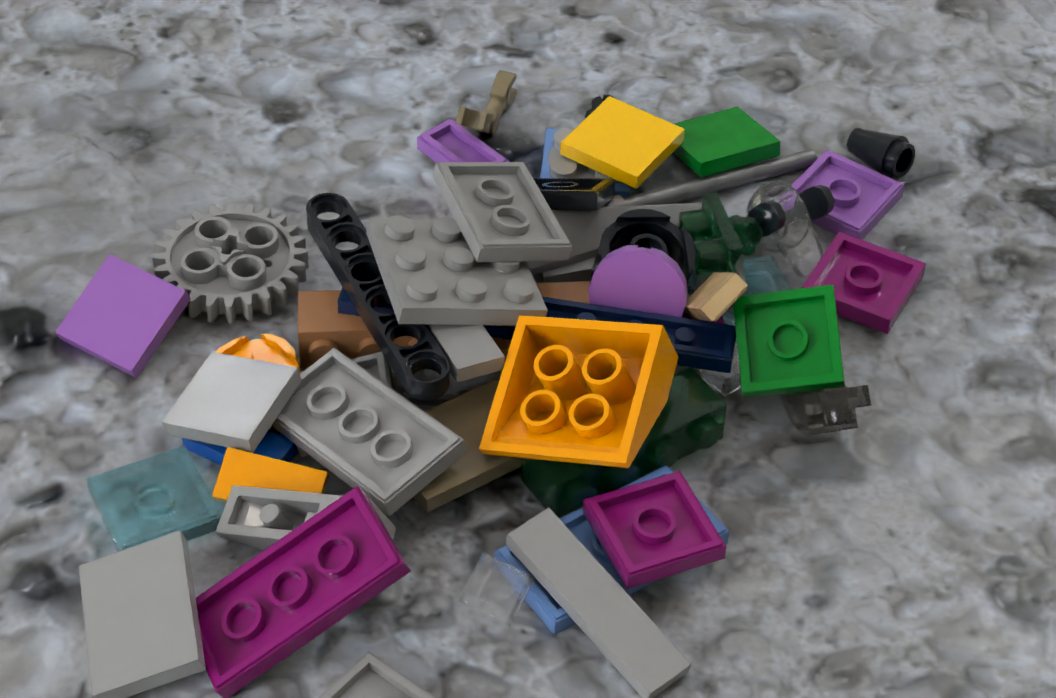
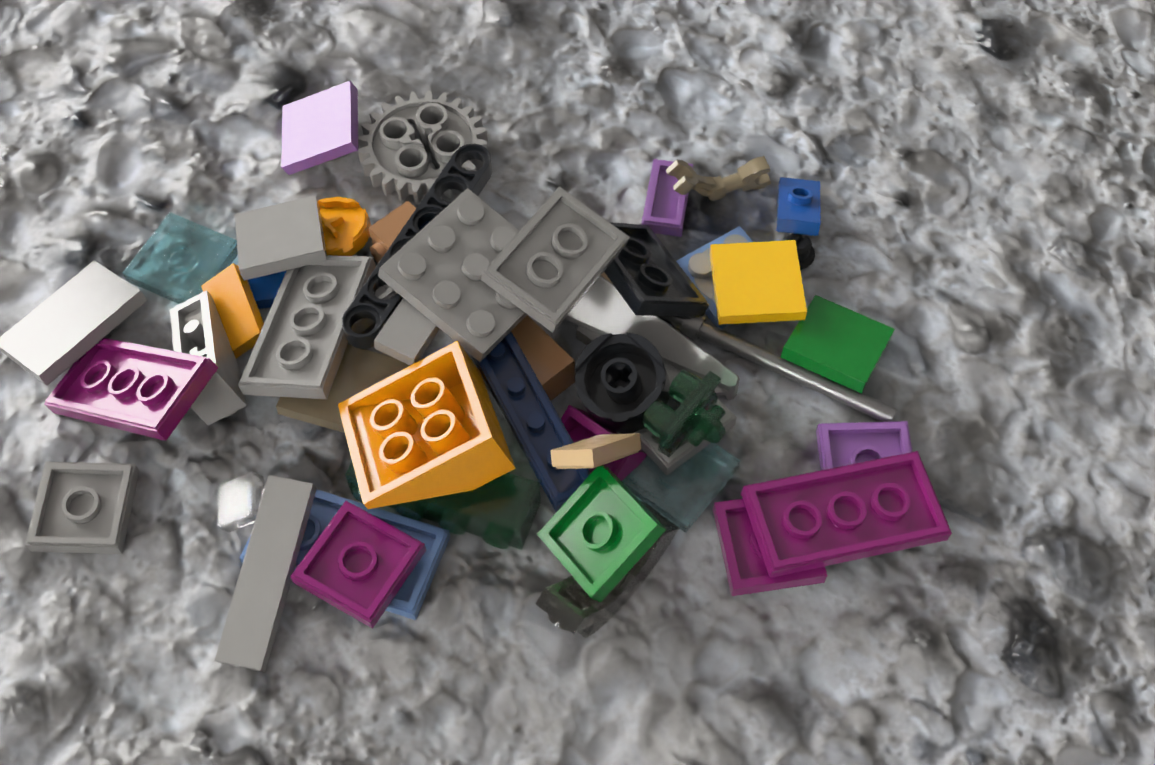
camera: 55 degrees right, 15 degrees up
medium lavender tile [588,245,687,317] -> none
clear cap [738,180,835,278] -> none
black cone [847,128,915,178] -> none
none -> magenta tile [741,451,952,578]
none -> blue plate [776,177,821,236]

